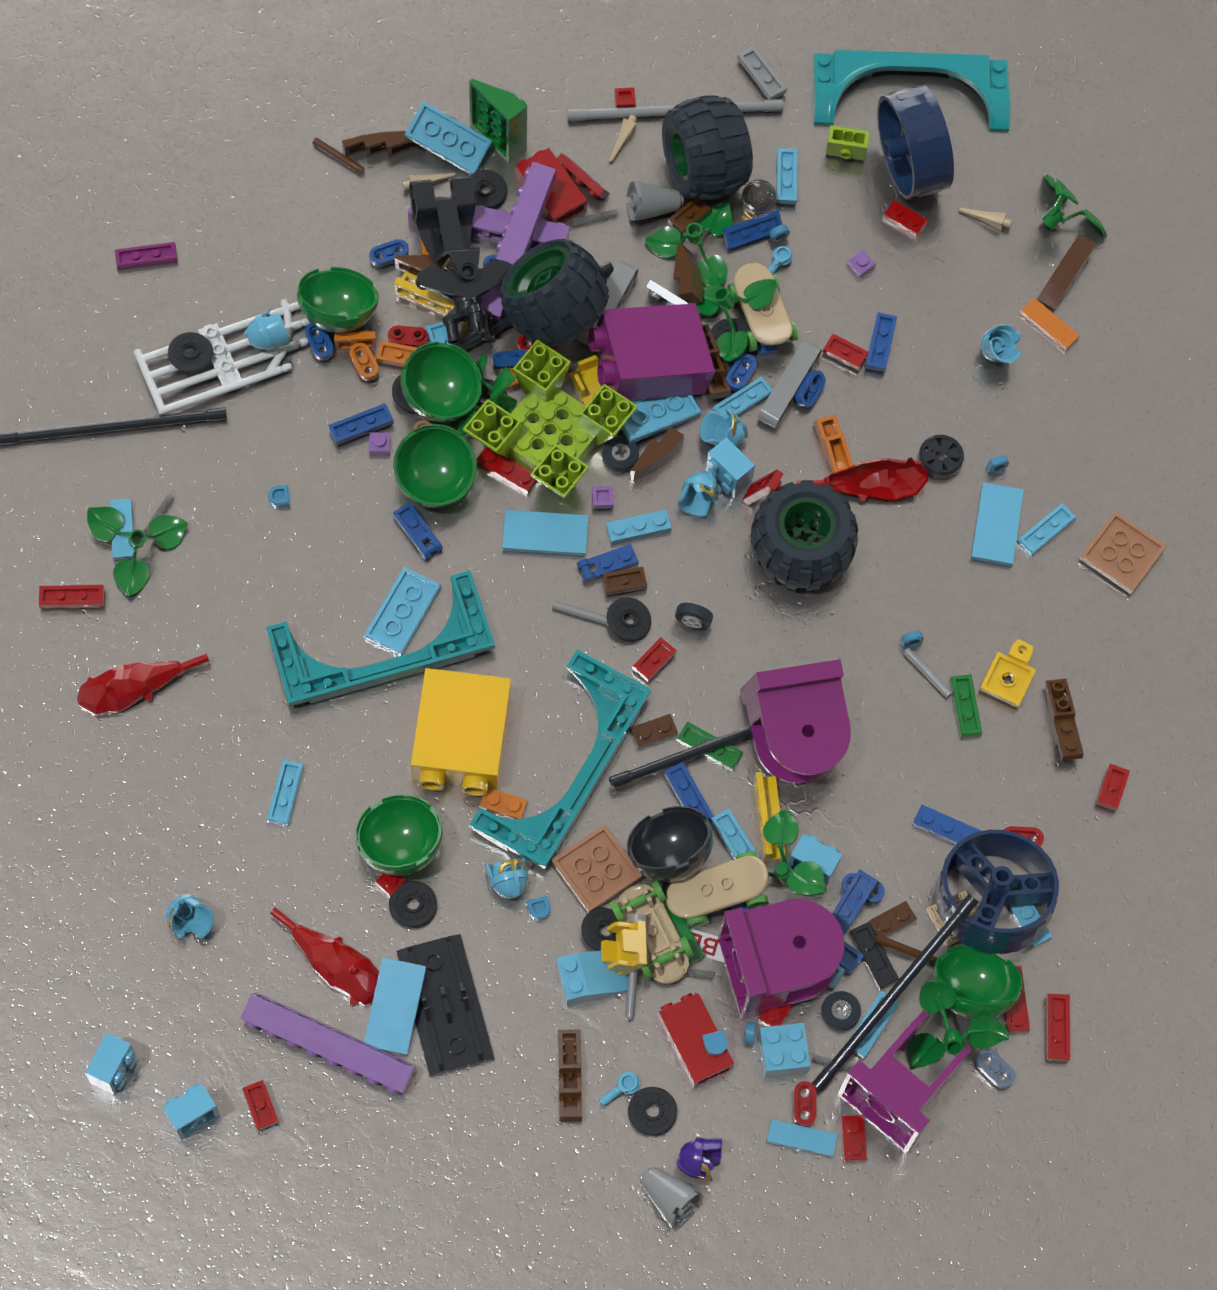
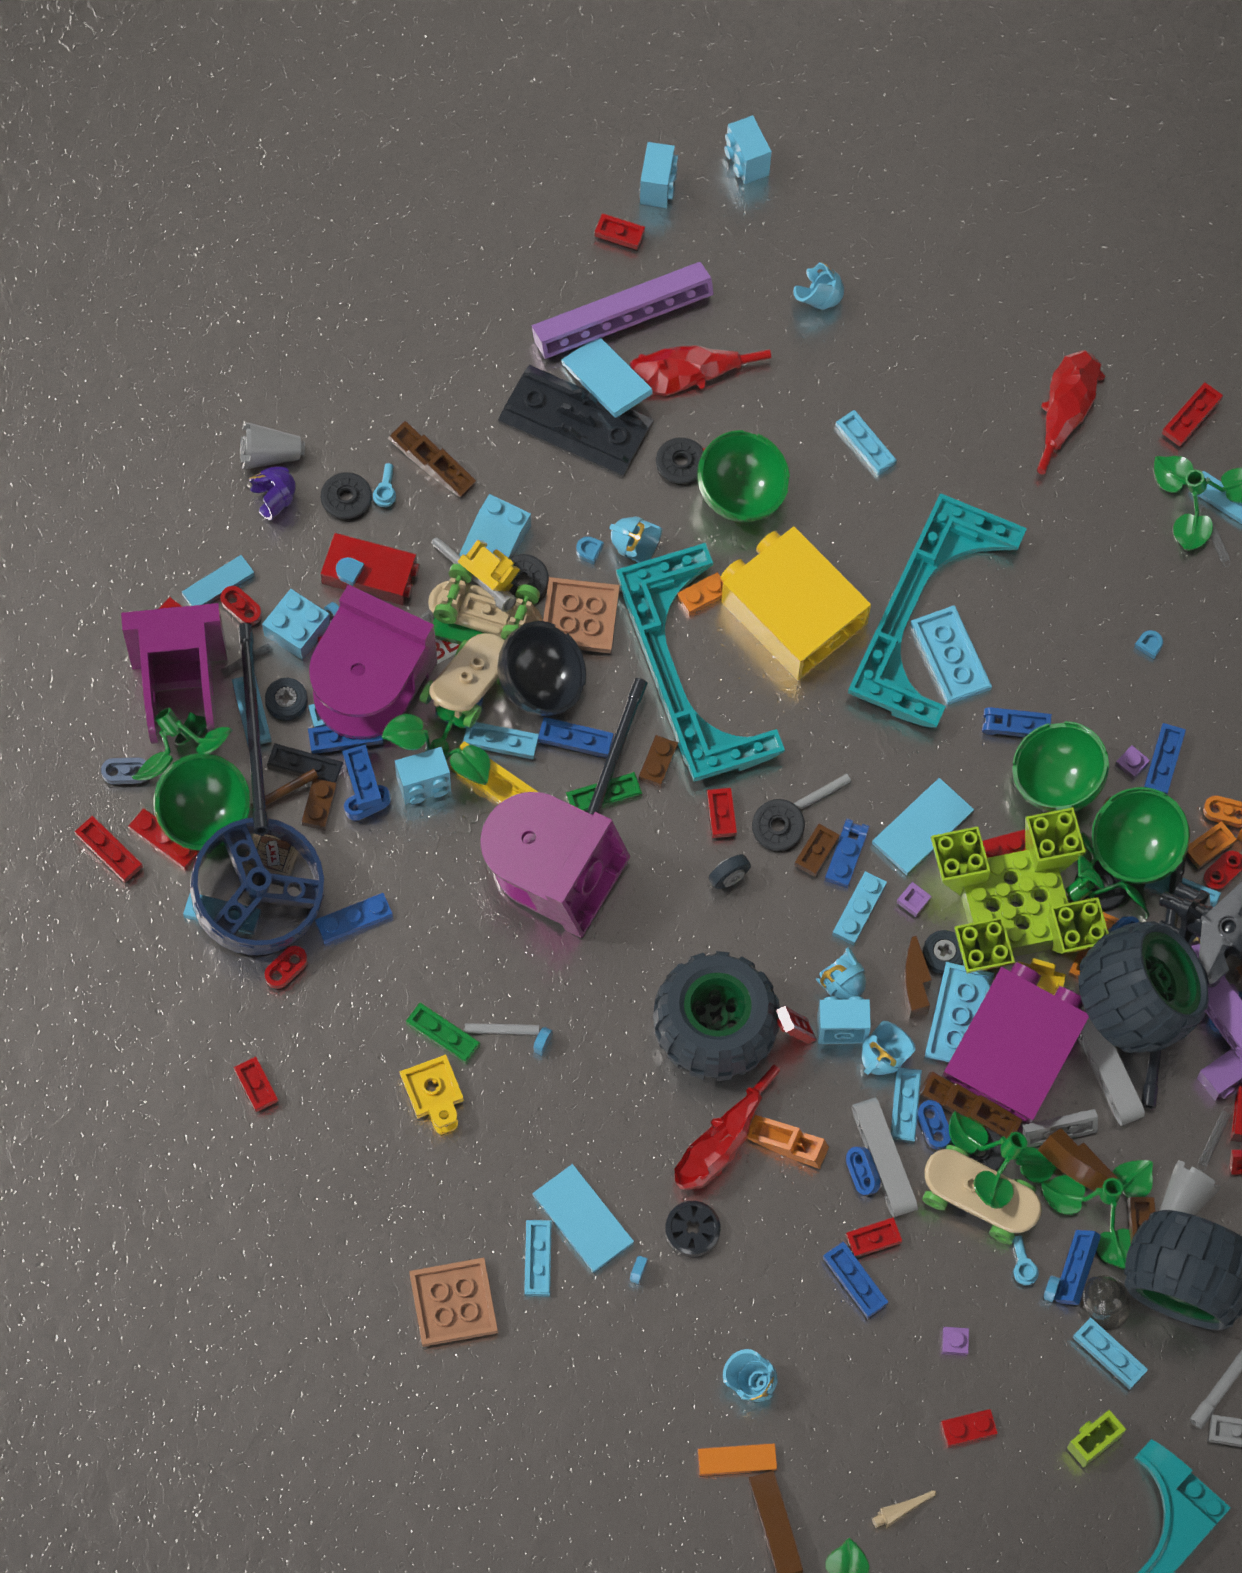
camera: 135 degrees right, 0 degrees up
dark blue wheel [877,85,954,199] -> none
reddish brown slope [1045,678,1084,761] -> none

